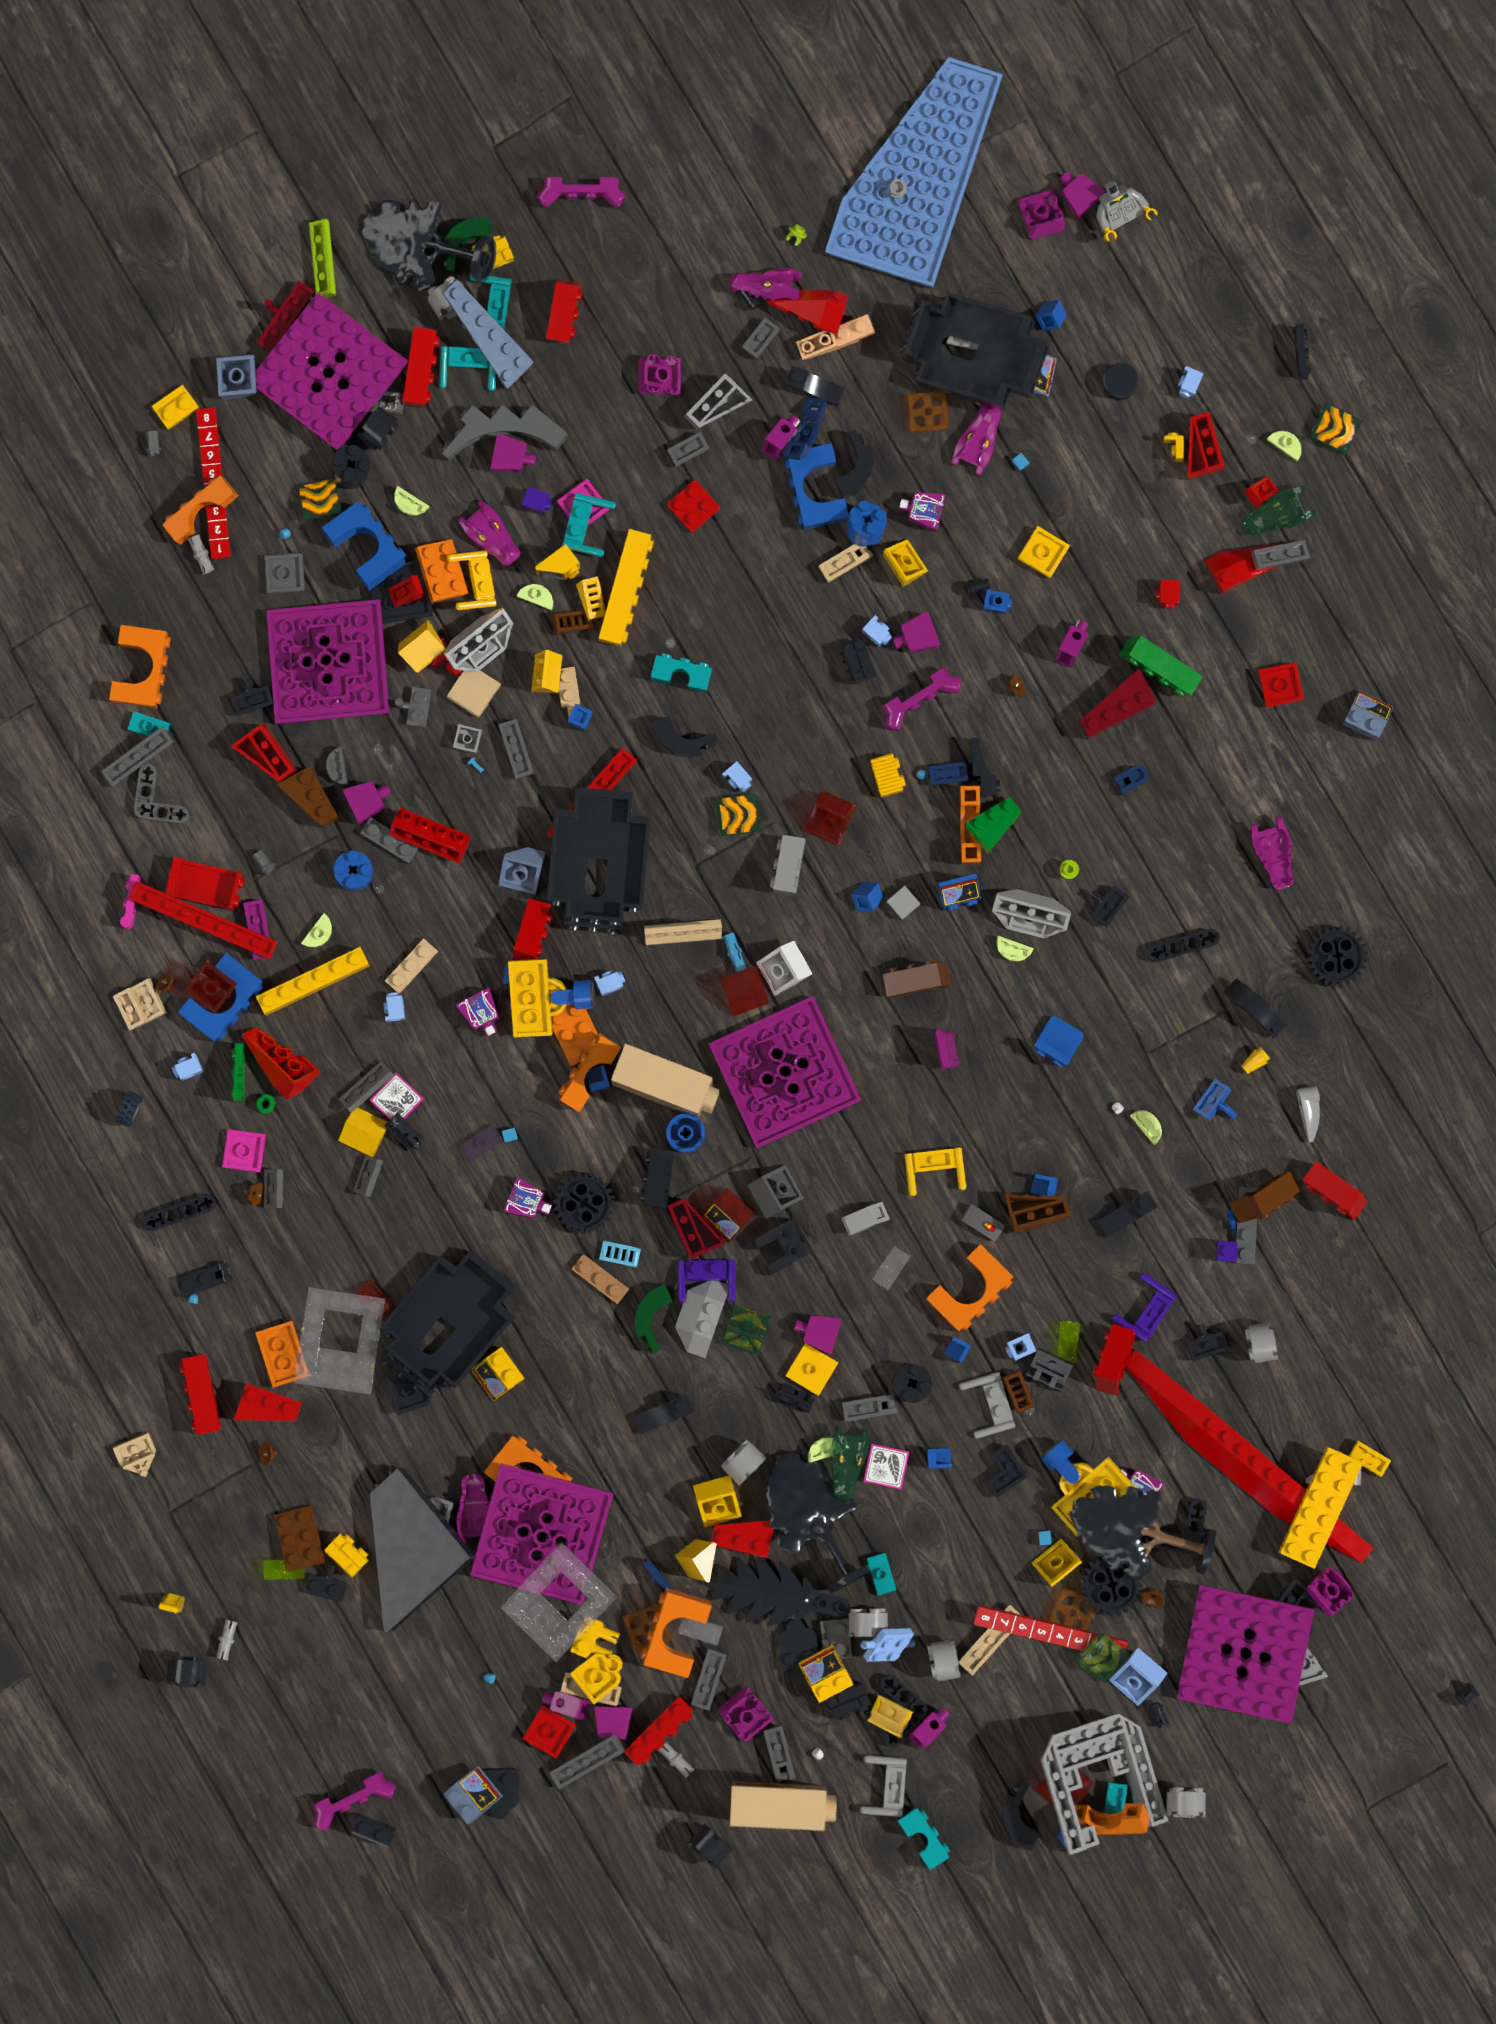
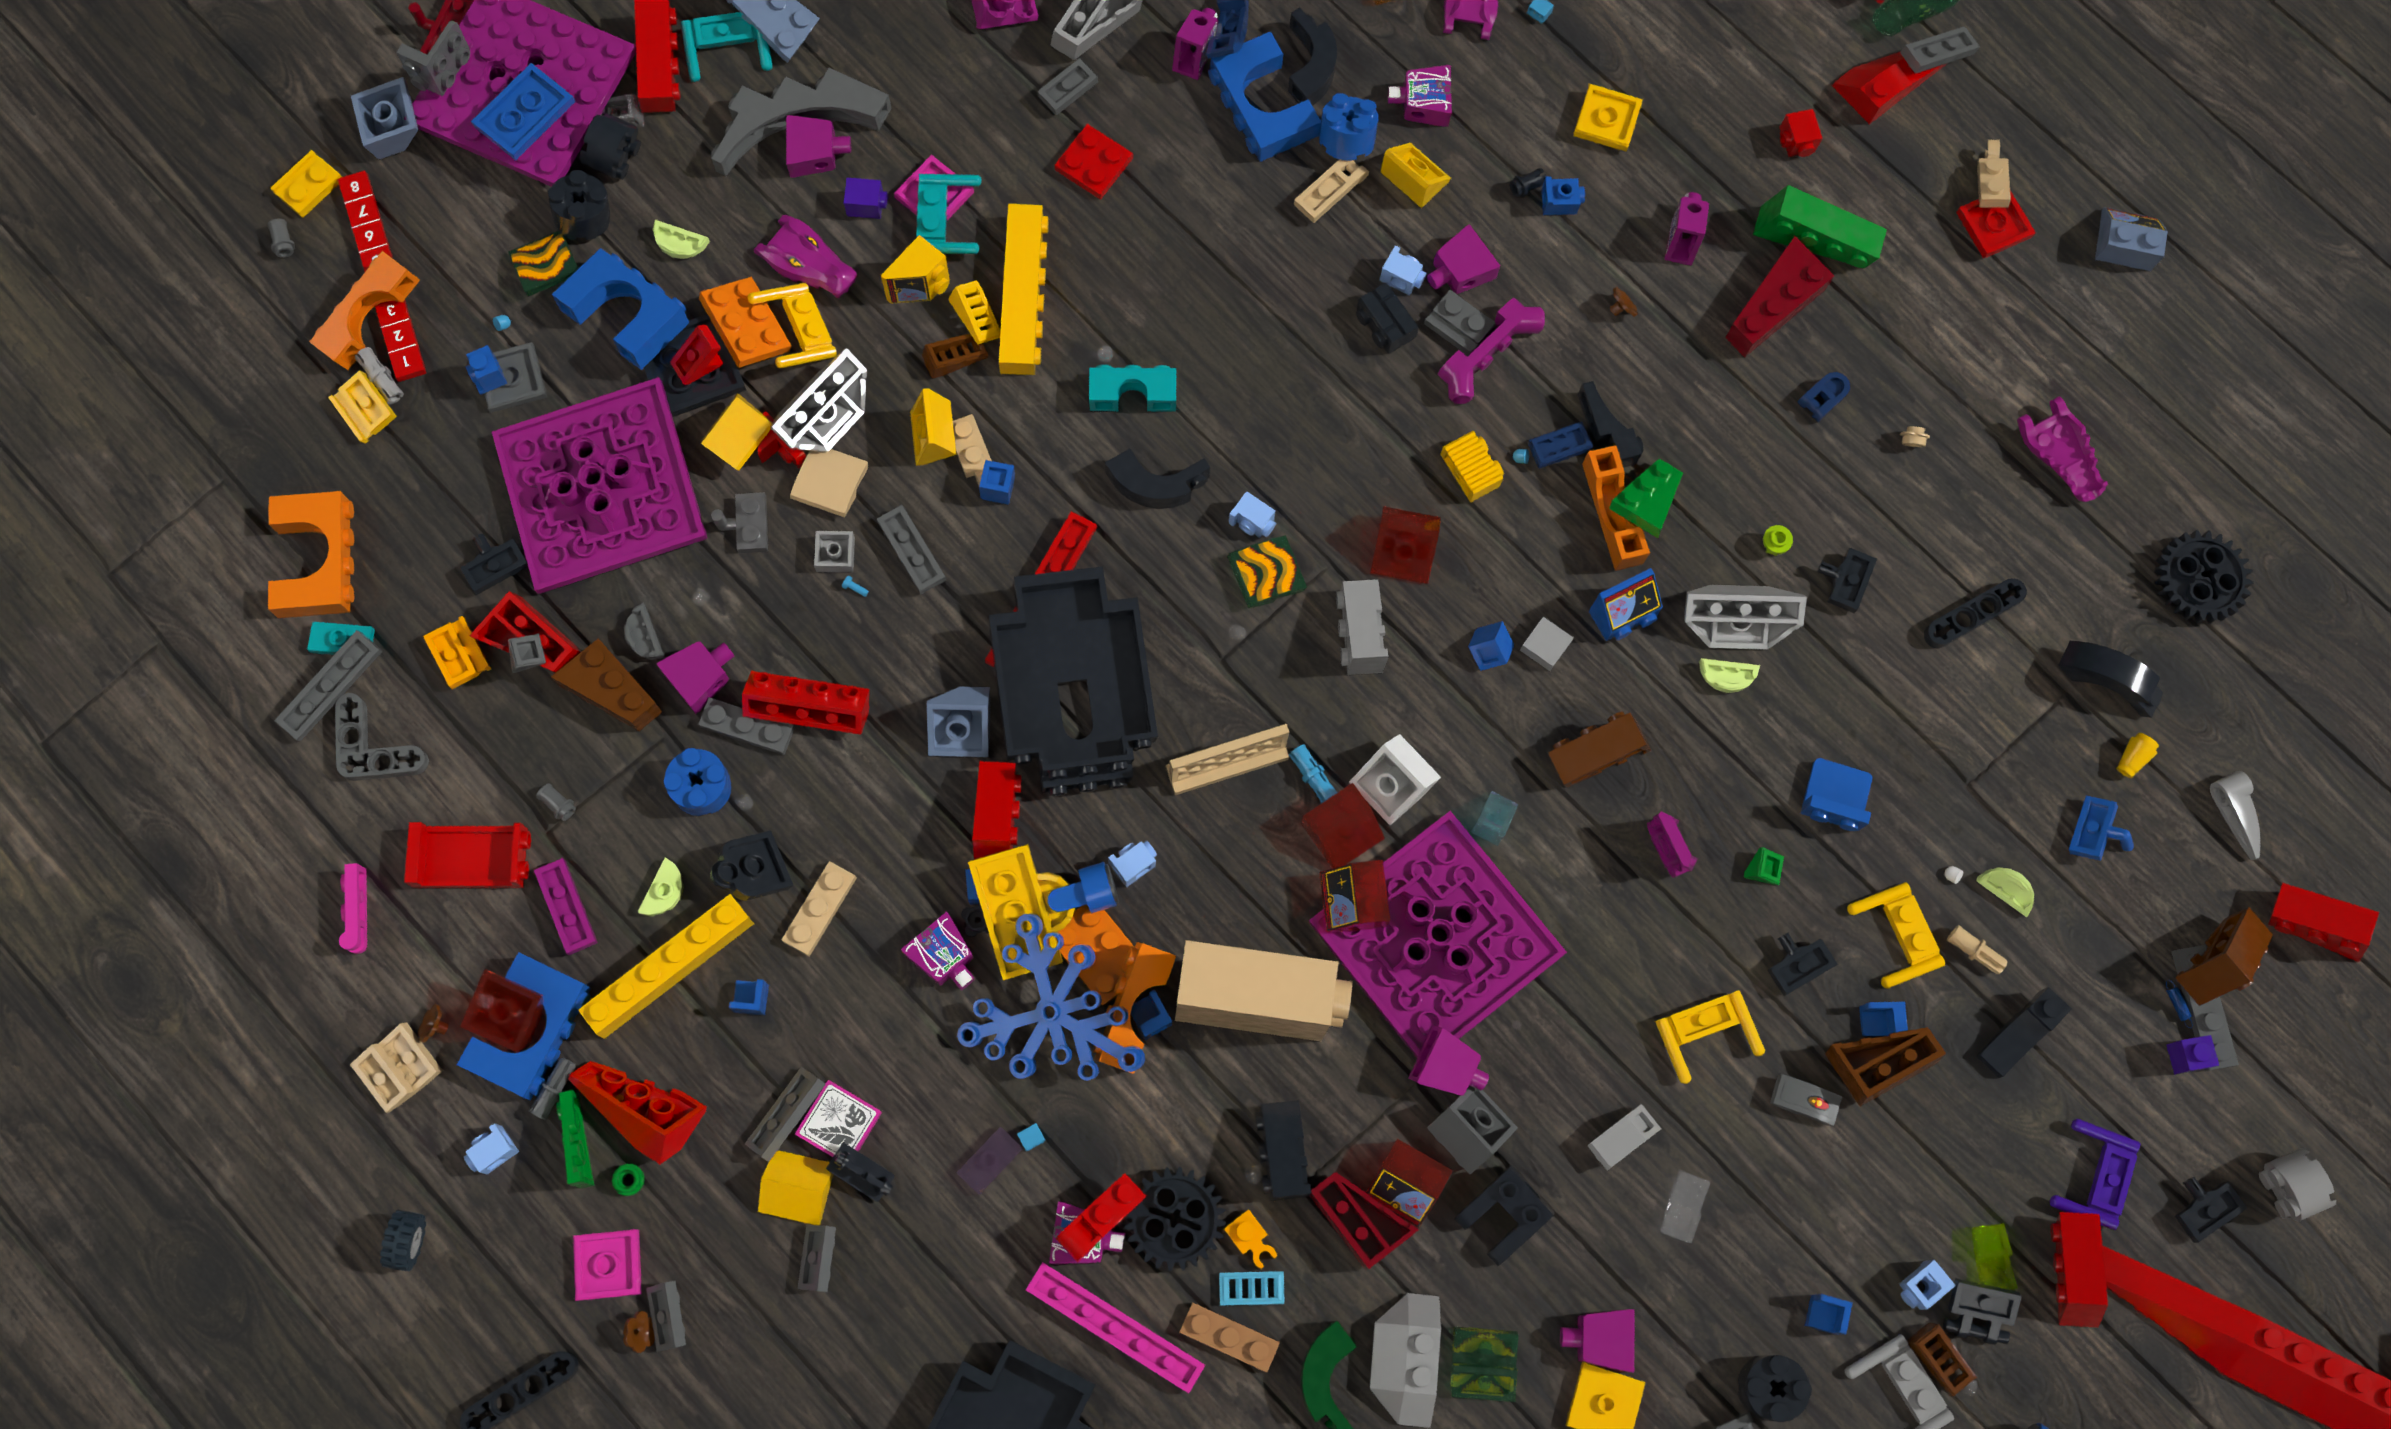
camera: 15 degrees left, 10 degrees down
red tile [128,881,278,959] -> none
light blue brick [384,993,406,1022] -> none
yellowish green plate [517,584,553,611] -> none
blue brick [666,1114,705,1153] -> none
dark purple plate [677,1260,736,1303] -> none
orange arch [926,1244,1013,1332] -> none
none -> yellow plate [328,371,397,443]
none -> dark grey bracket [396,20,470,96]
none -> light orange plate [423,616,491,689]
none -> blue brick [466,345,507,395]
none -> blue plate [471,63,575,161]
none -> dark grey slope [508,634,546,673]
none -> dark grey axle [528,1058,576,1120]
none -> black plate [710,831,793,901]
none -> blue panel [729,979,769,1015]
none -> blue plant [957,914,1145,1081]
none -> dark pink plate [1026,1262,1205,1393]
none -> red plate [1055,1173,1146,1262]
none -> light orange plate [1223,1209,1277,1269]
none -> slope [1319,860,1390,933]
none -> magenta torso [1408,1025,1489,1096]
none -> dark grey plate [1424,290,1495,356]
none -> clear light blue slope [1471,791,1519,846]
none -> green slope [1744,847,1784,885]
none -> black plate [1767,932,1838,996]
none -> yellow plate [1847,882,1945,989]
none -> tan plate [1900,426,1930,447]
none -> tan axle [1947,925,2007,974]
none -> tan plate [1977,140,2011,208]

